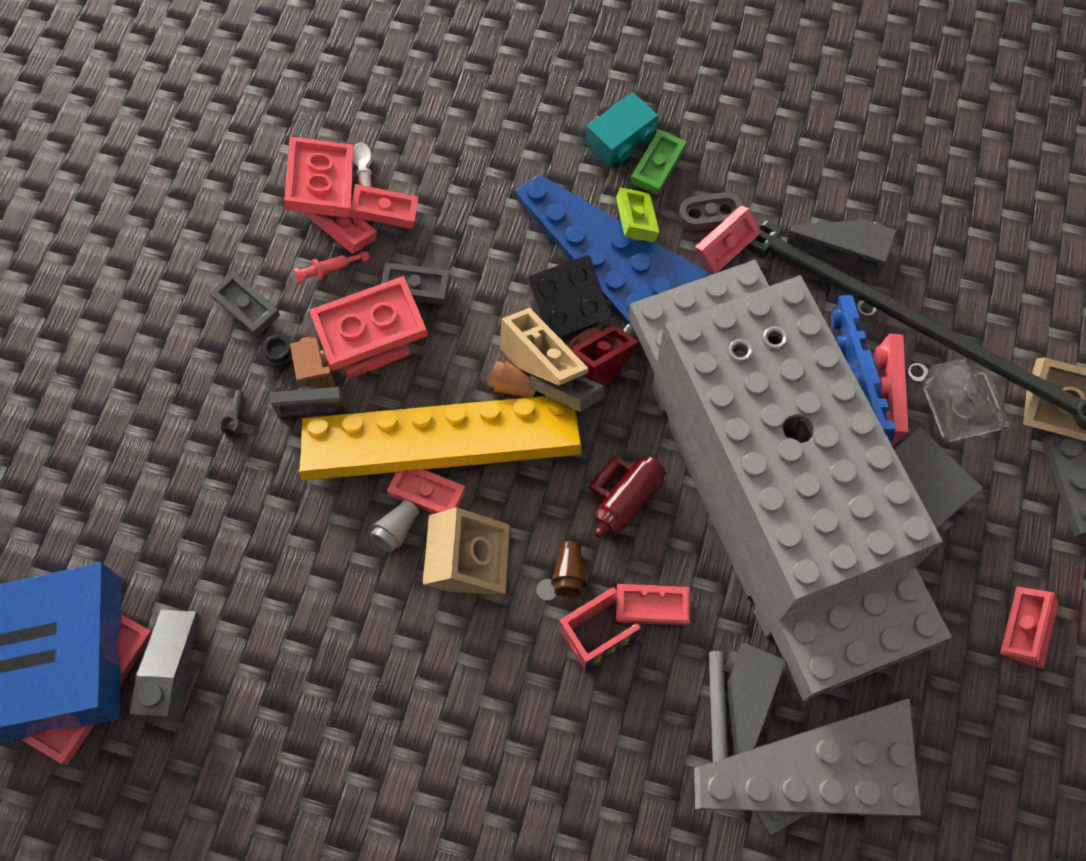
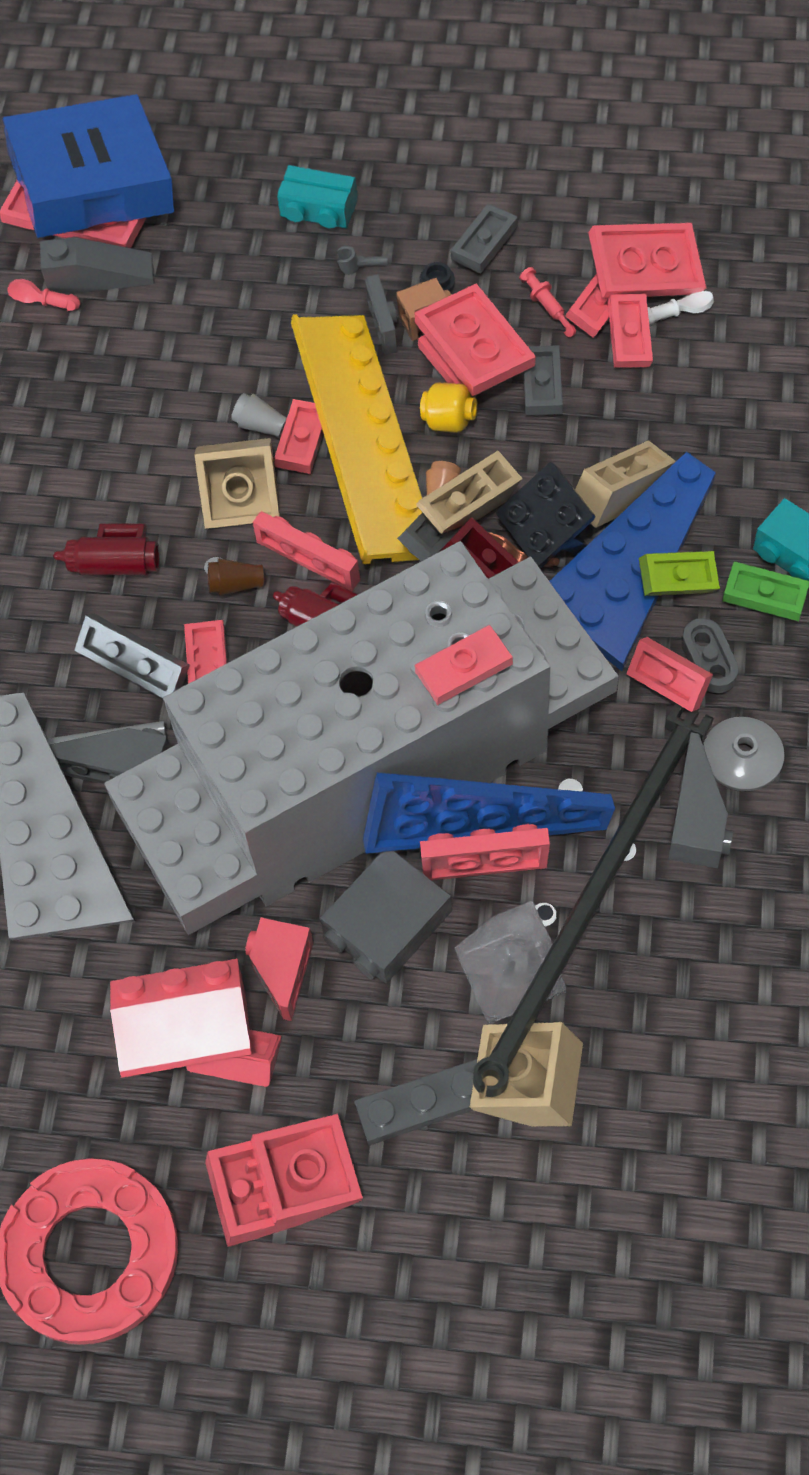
camera: 85 degrees right, 5 degrees down
coral piece [559,587,641,671] -> none
none -> coral piece [7,279,81,311]
none -> dark red piece [53,523,160,575]
none -> plate [75,613,190,698]
none -> slope [110,958,252,1078]
none -> coral slope [246,918,313,1021]
none -> coral plate [253,511,360,591]
none -> teal brick [277,165,358,228]
none -> coral plate [415,625,513,705]
none -> yellow head [420,382,477,432]
none -> tan slope [575,440,676,528]
none -> light grey dish [703,717,784,791]

